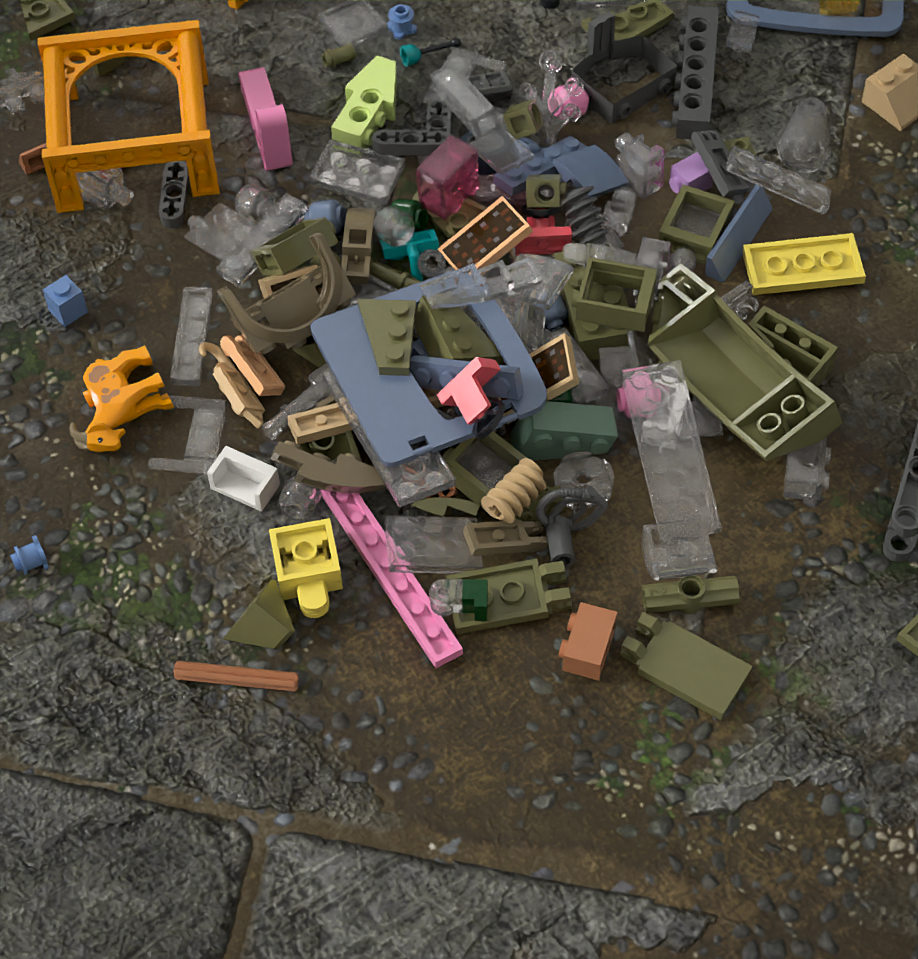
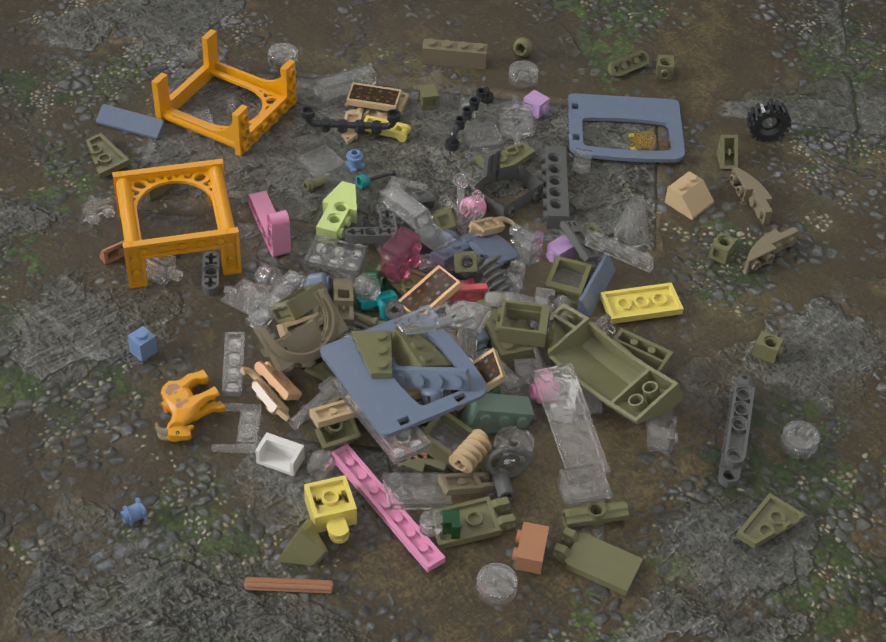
camera: 10 degrees left, 10 degrees down
dark tan slope [270,441,396,493] -> none
piece [437,357,505,439] -> none
none -> tan plate [469,216,517,237]
none -> clear head [476,563,518,607]

